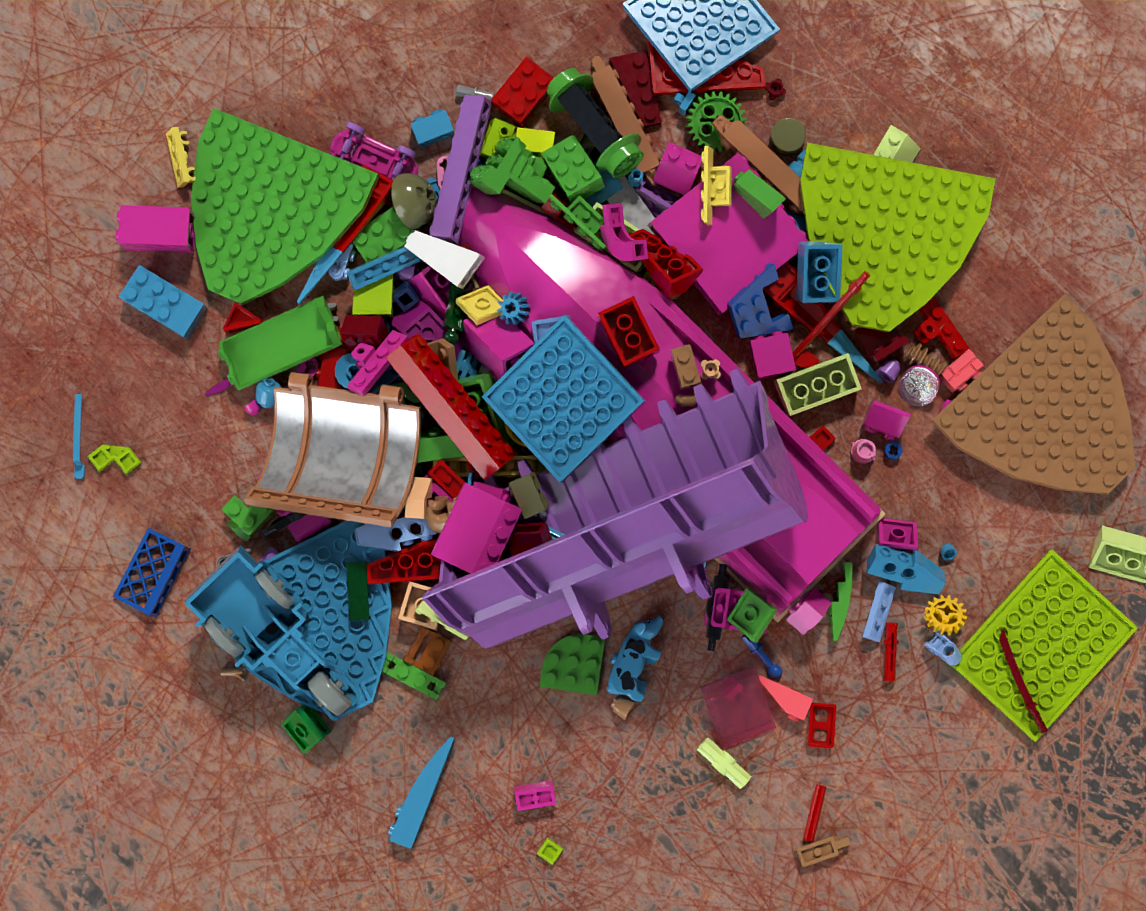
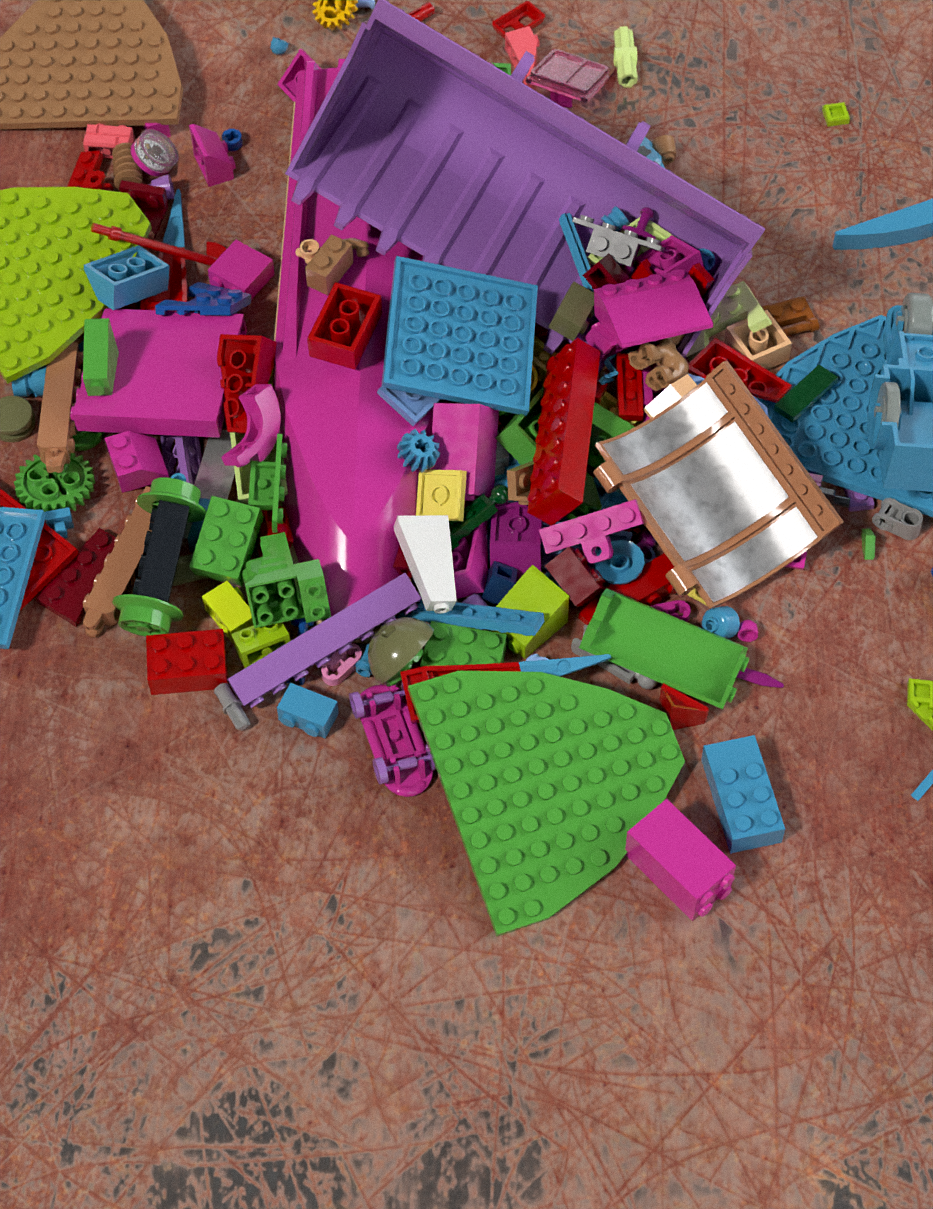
camera: 130 degrees left, 25 degrees down
light yellow plate [166,127,196,188] -> none
bright green brick [221,495,277,537] -> none
bright green plate [382,652,447,700] -> none
dark pink hinge [514,780,556,811] -> none
light yellow bracket [701,146,732,225] -> none
yellowish green brick [774,353,862,416] -> none
red tile [810,425,836,450] -> none
bright pink piece [851,439,876,464] -> none
dark azure brick [866,544,946,594] -> none

